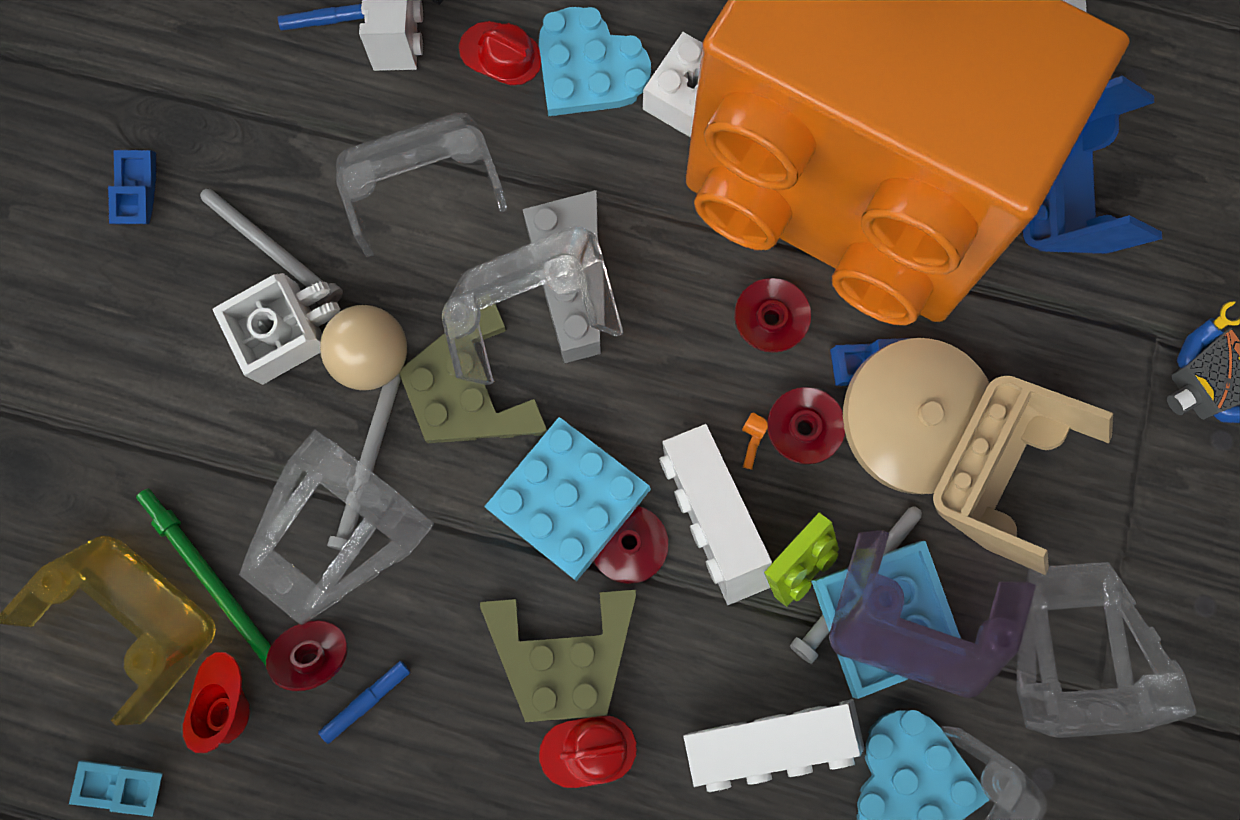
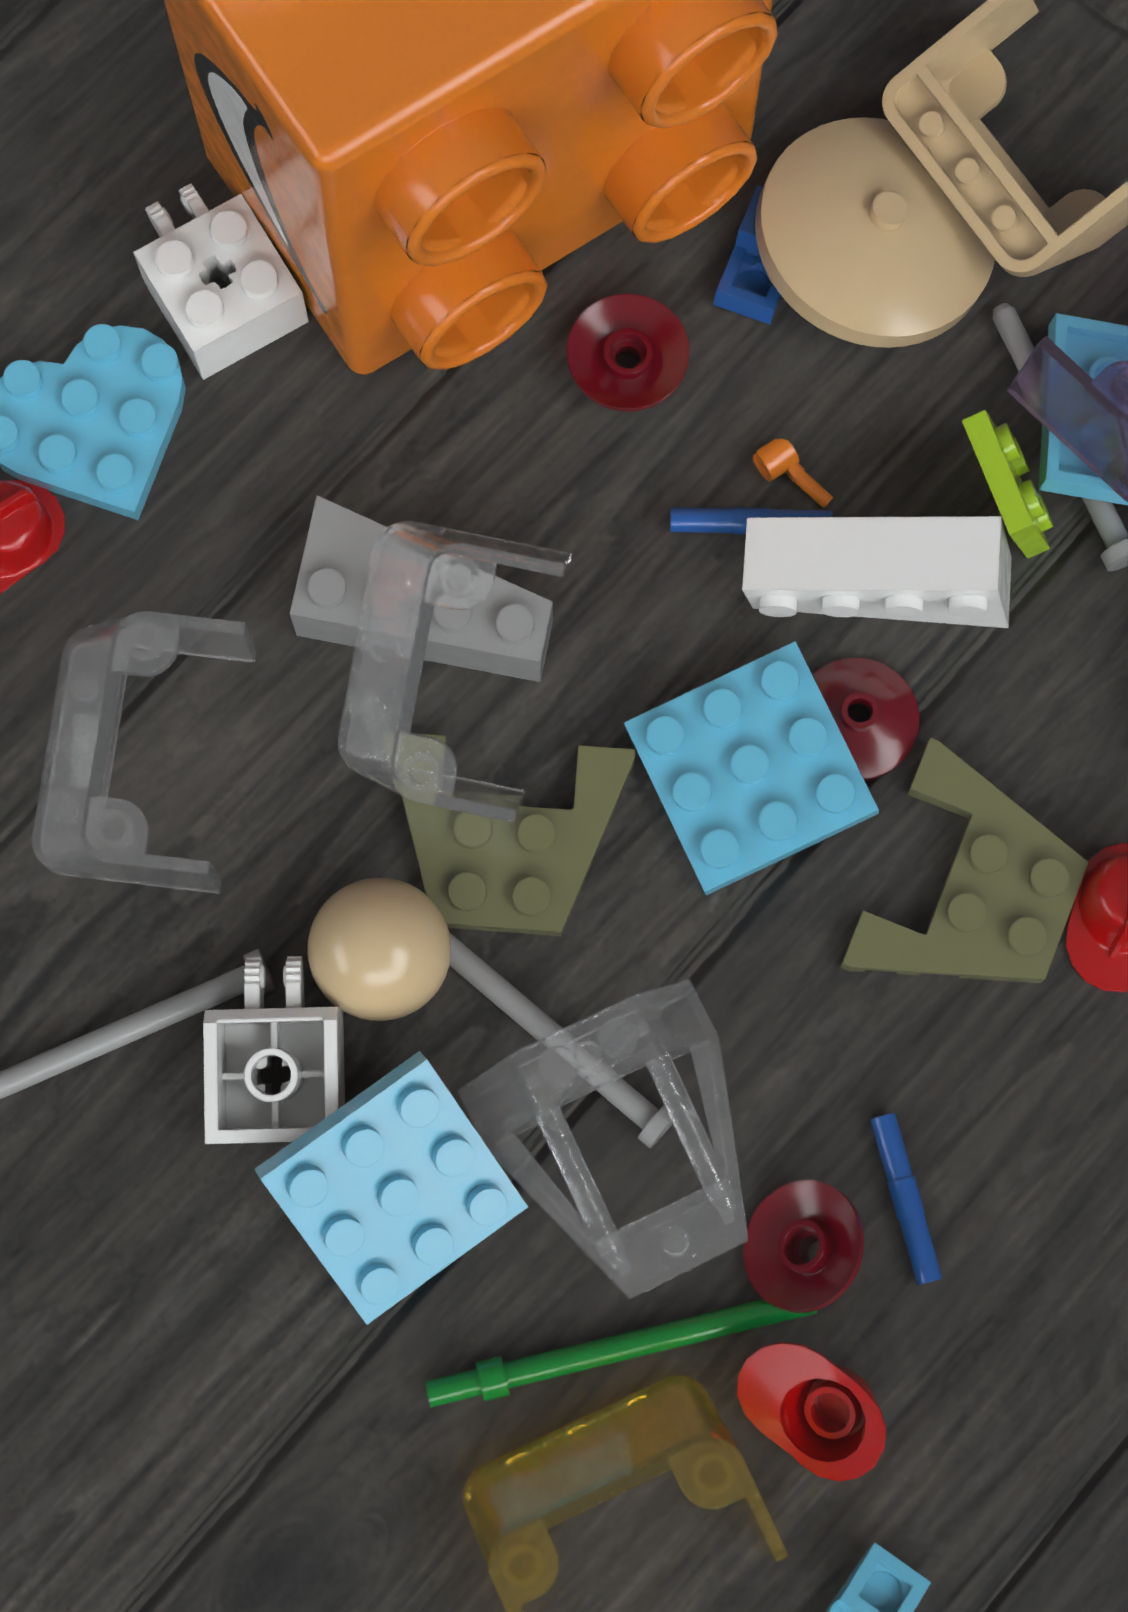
camera: 65 degrees left, 0 degrees up
dark red dish [767,387,845,464] -> none
none -> medium azure plate [255,1051,528,1325]
none -> blue piece [670,507,832,535]

